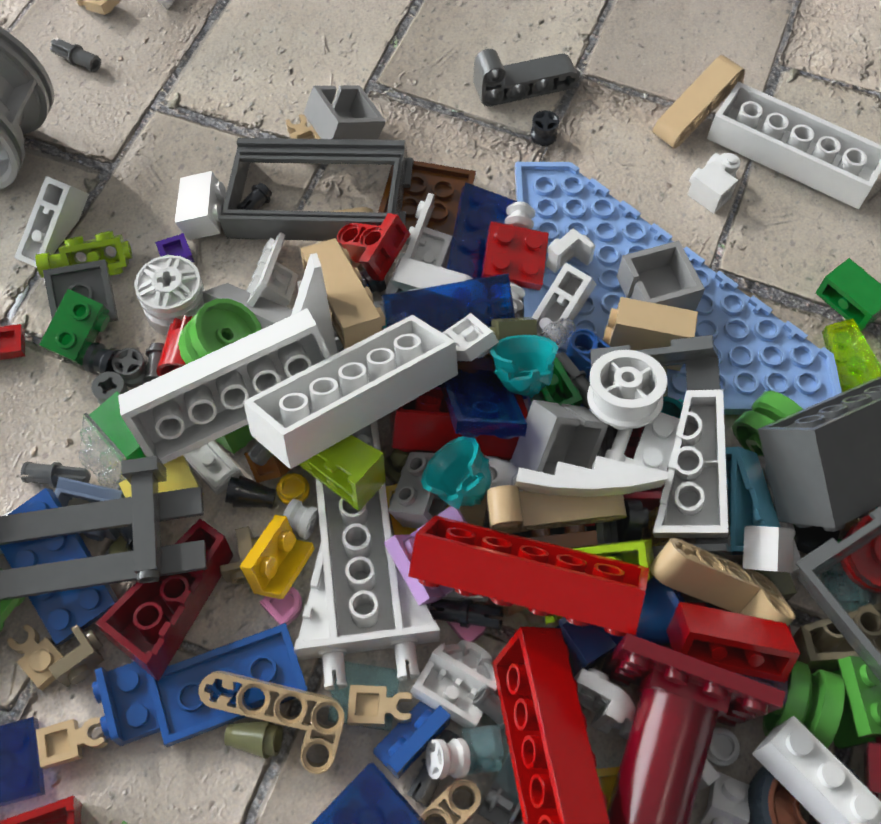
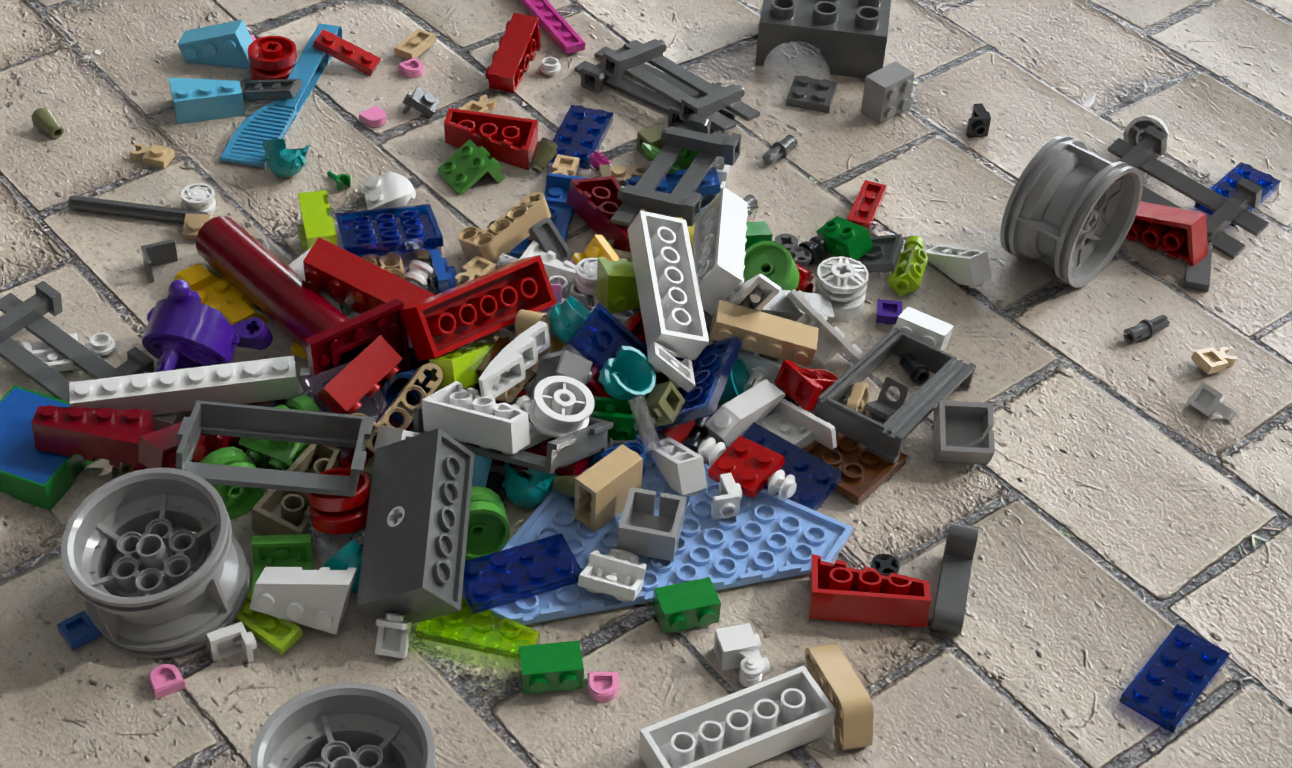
camera: 120 degrees right, 20 degrees down
none -> clear blue plate [462,533,582,614]
none -> dark grey piece [528,218,572,262]
none -> olive cone [529,137,558,173]
none -> white wheel [575,258,598,295]
none -> white slope [578,549,647,601]
none -> bright pink tile [587,672,618,703]
none -> dark pink plate [589,150,611,171]
none -> green brick [652,577,721,634]
none -> red wedge [809,554,931,627]
none -> dark grey bracket [864,377,910,420]

